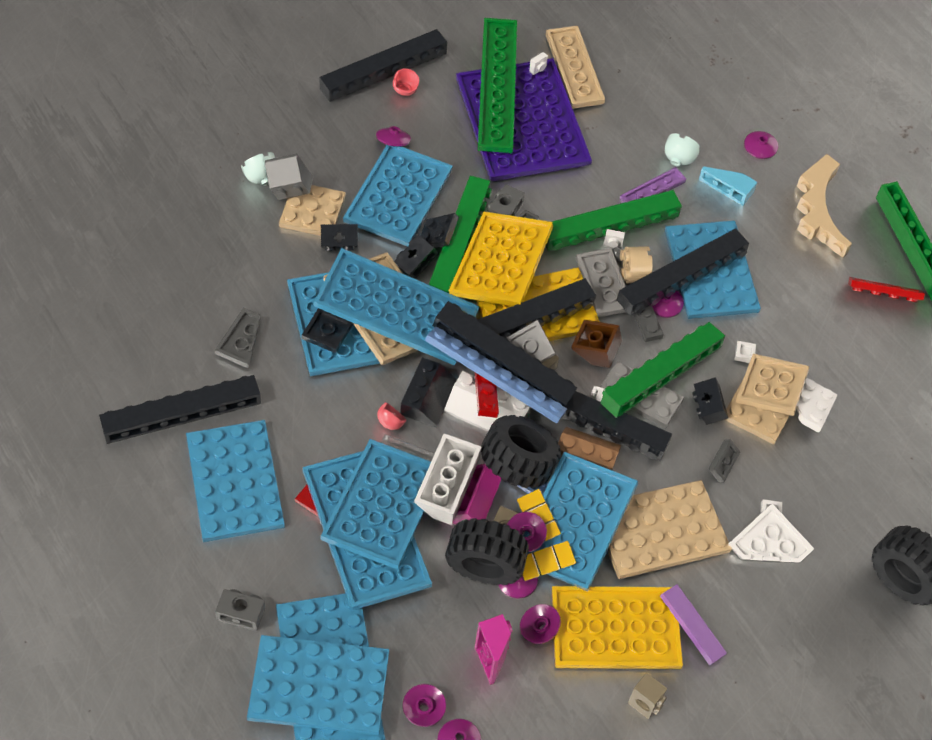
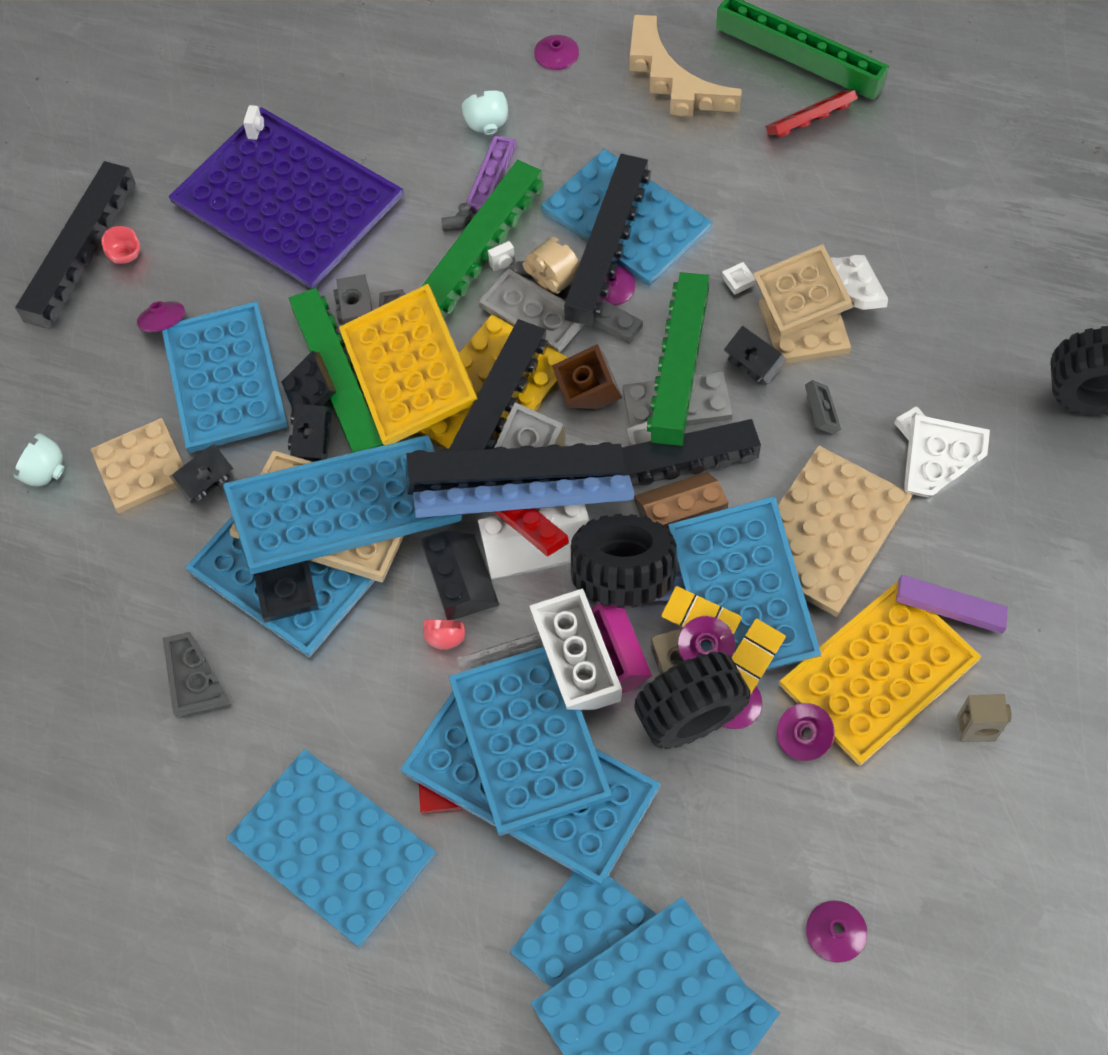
camera: 30 degrees left, 5 degrees up
black brick [99,375,261,444] -> none
dark grey brick [215,589,265,631] -> none
slope [265,153,313,200] -> none
magenta dish [403,684,446,727] -> none
dark pink slope [475,614,513,685] -> none
green plate [478,18,517,153] -> none
tan plate [545,26,605,109] -> none
medium azure slope [699,167,757,206] -> none
none -> dark grey arm [441,203,473,230]

